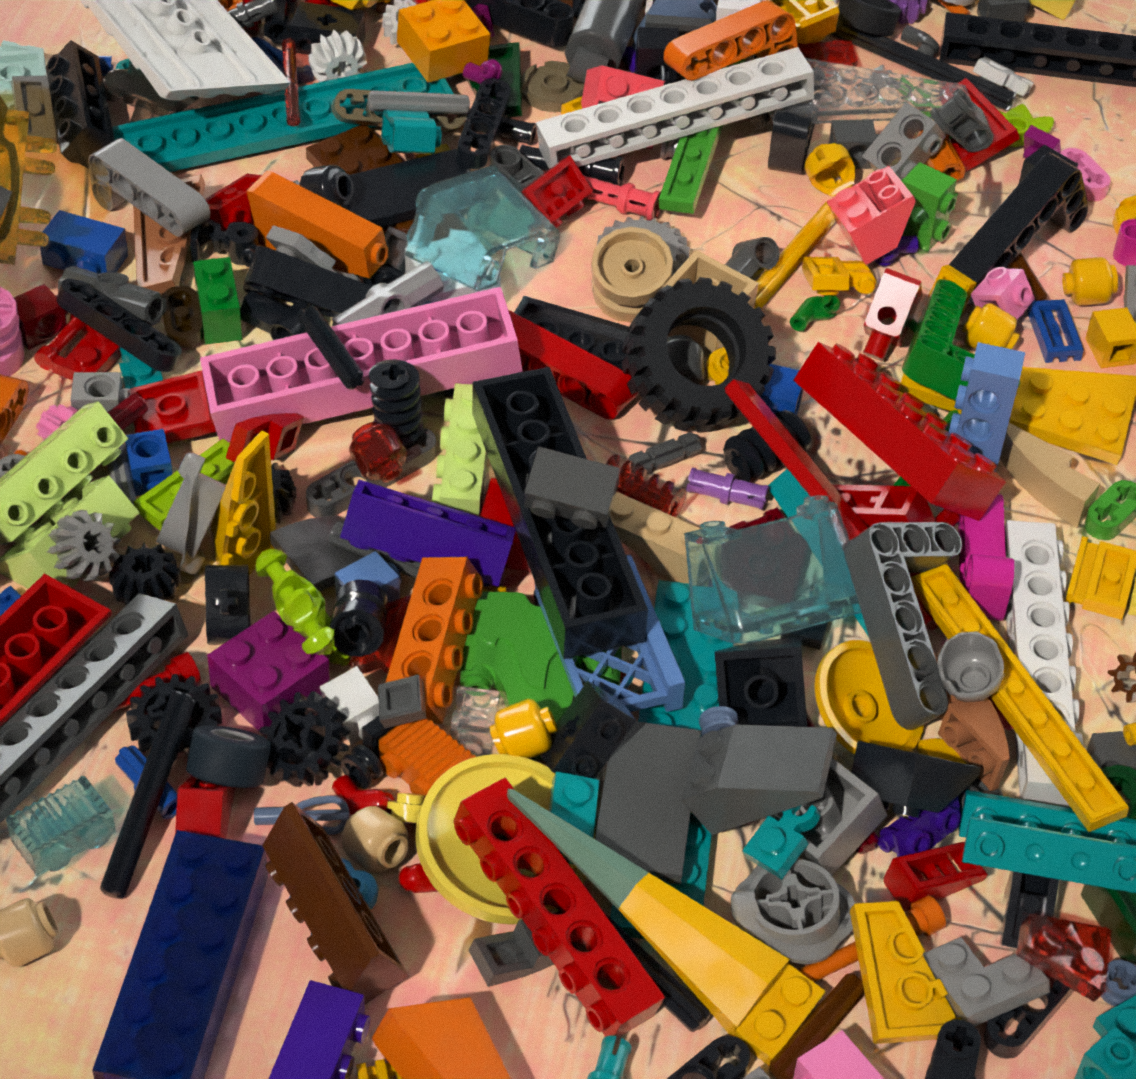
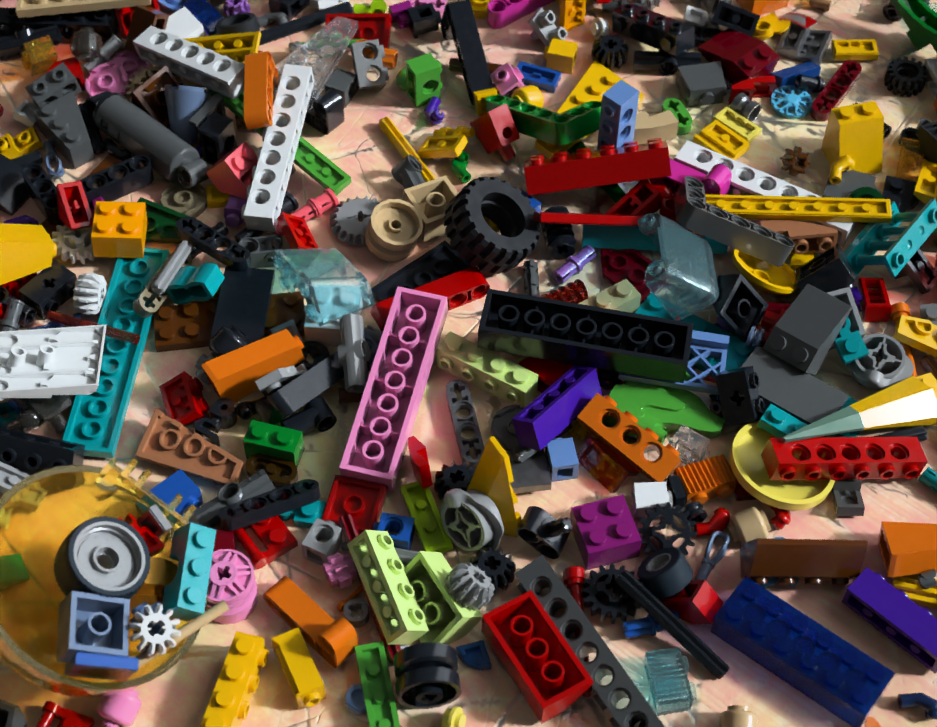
camera: 60 degrees left, 5 degrees up
light grey beam [88,138,210,237] -> none
lime piece [255,548,351,666] -> none
black axle [298,305,365,390] -> none
black wheel [329,579,389,657] -> none
clear red head [349,422,408,482] -> none
black piece [369,359,424,448] -> none
dark grey tile [378,675,426,728] -> none
light yellow plate [387,793,424,823] -> none
magenta arm [463,59,503,84] -> none
yellow head [489,698,558,759] -> none
dark grey brick [524,447,620,529] -> none
yellow piece [805,143,855,196] -> none
coral slope [827,166,916,264] -> none
dark grey piece [930,89,993,152] -> none
light grey hair [937,631,1005,702] -> none
yellow head [1062,257,1118,306] -> none

